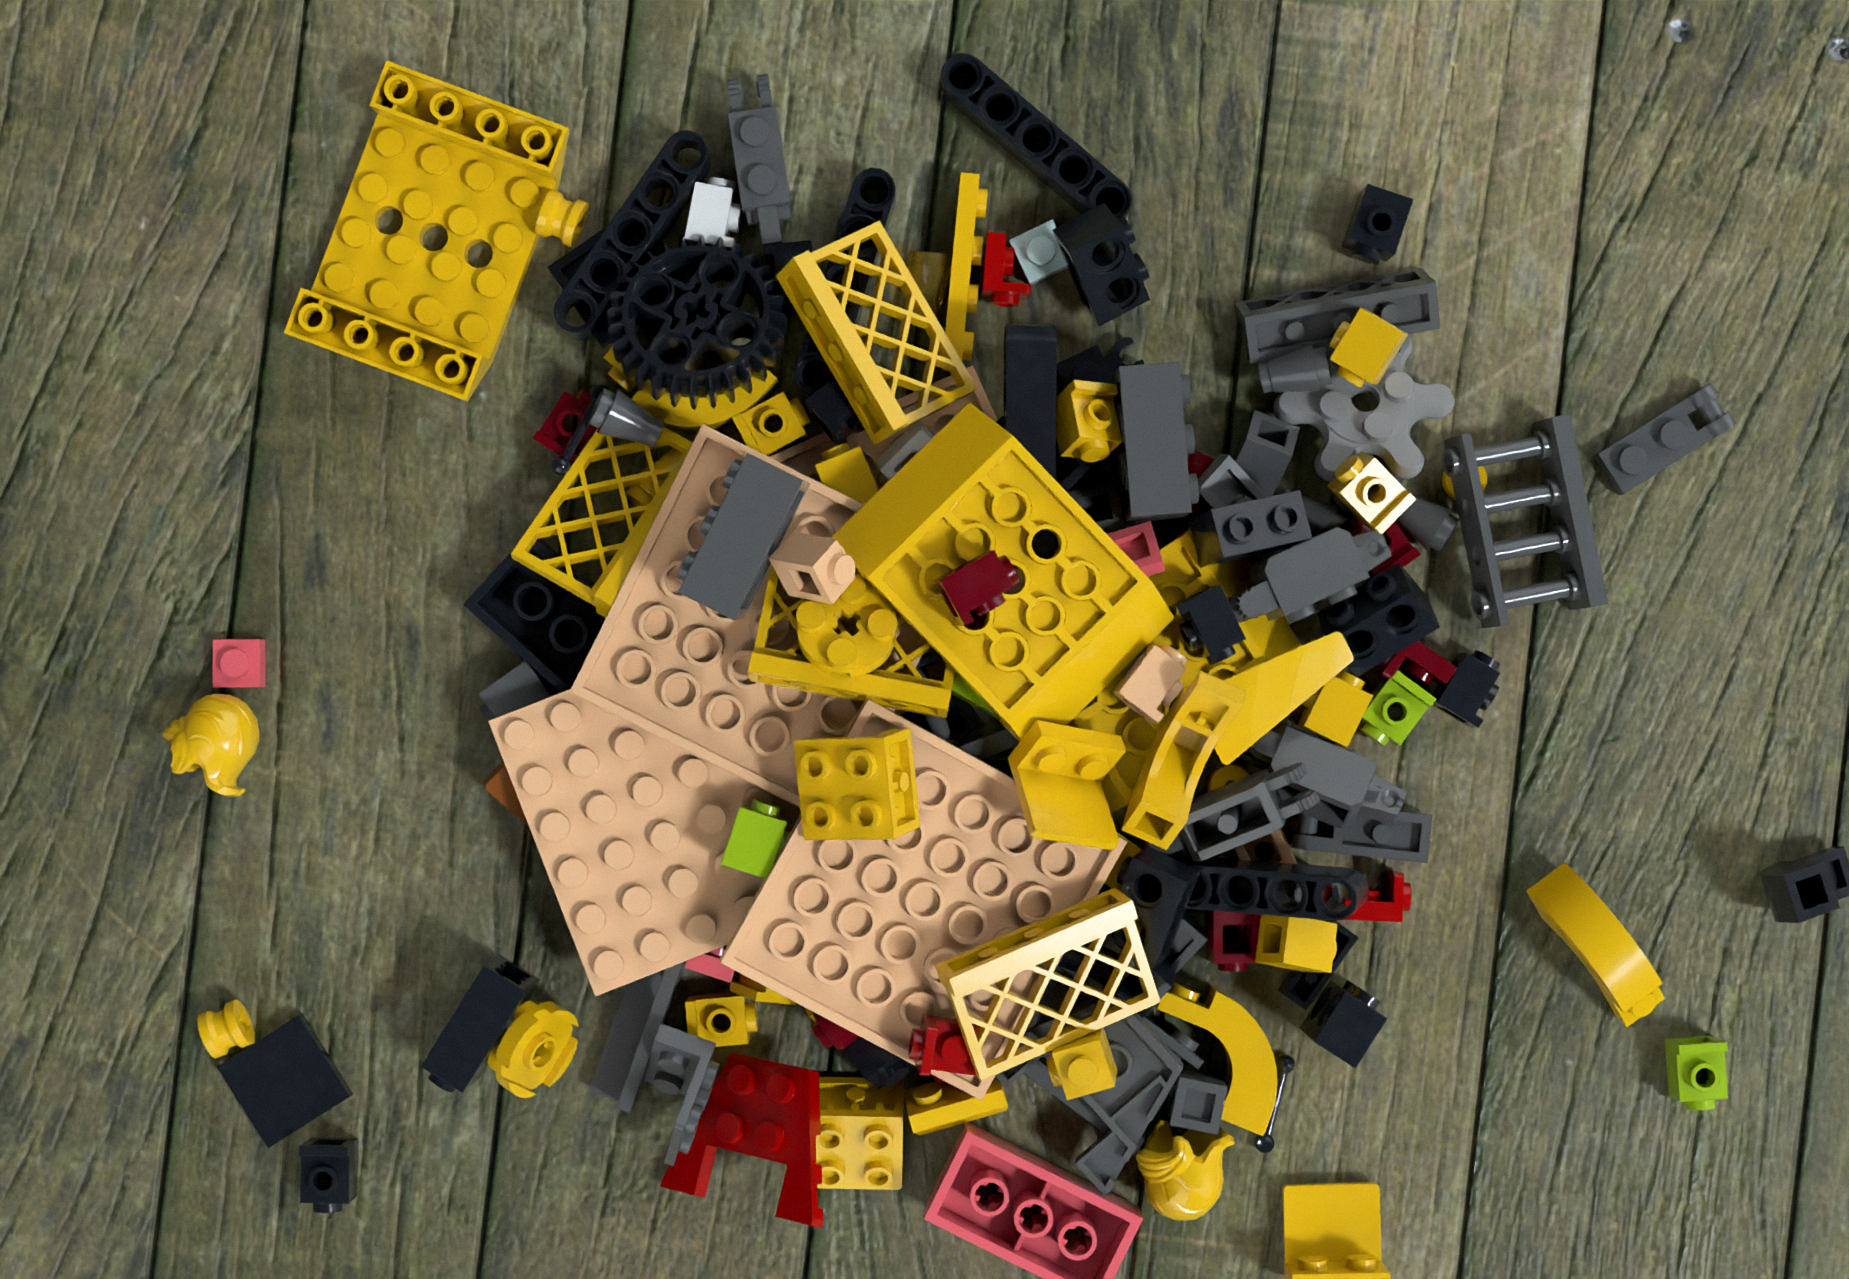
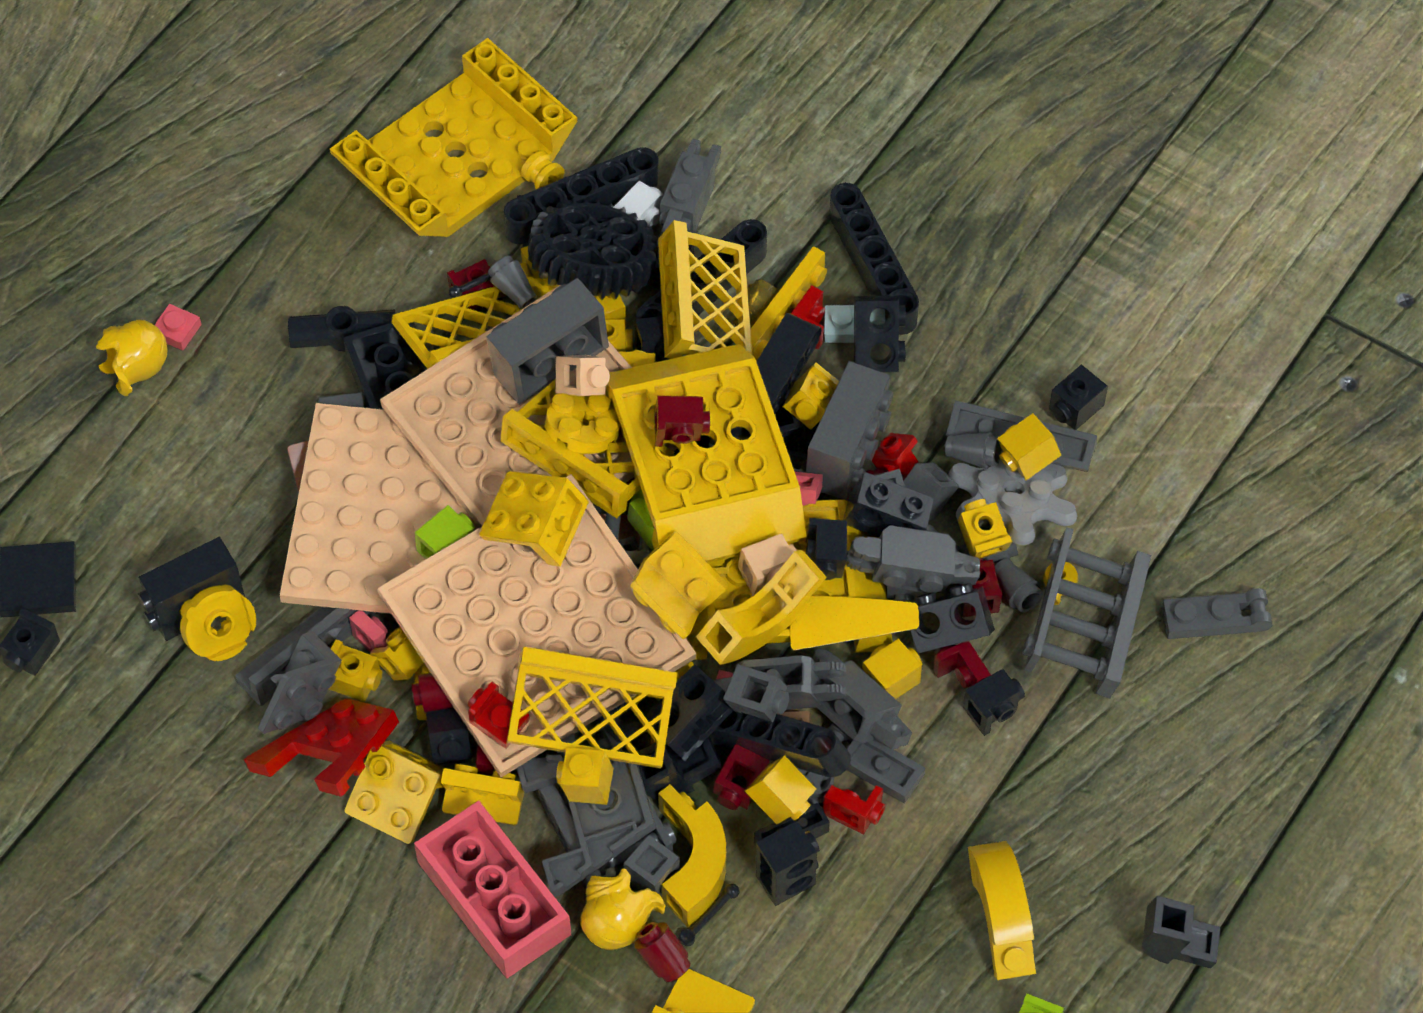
camera: 25 degrees right, 30 degrees down
yellow wheel [197,999,255,1059] -> none
lime brick [1361,670,1436,747] -> none
none -> black piece [288,306,396,352]
none -> dark red brick [634,922,691,982]
none -> dark grey brick [723,664,789,722]
none -> red bracket [872,433,919,481]

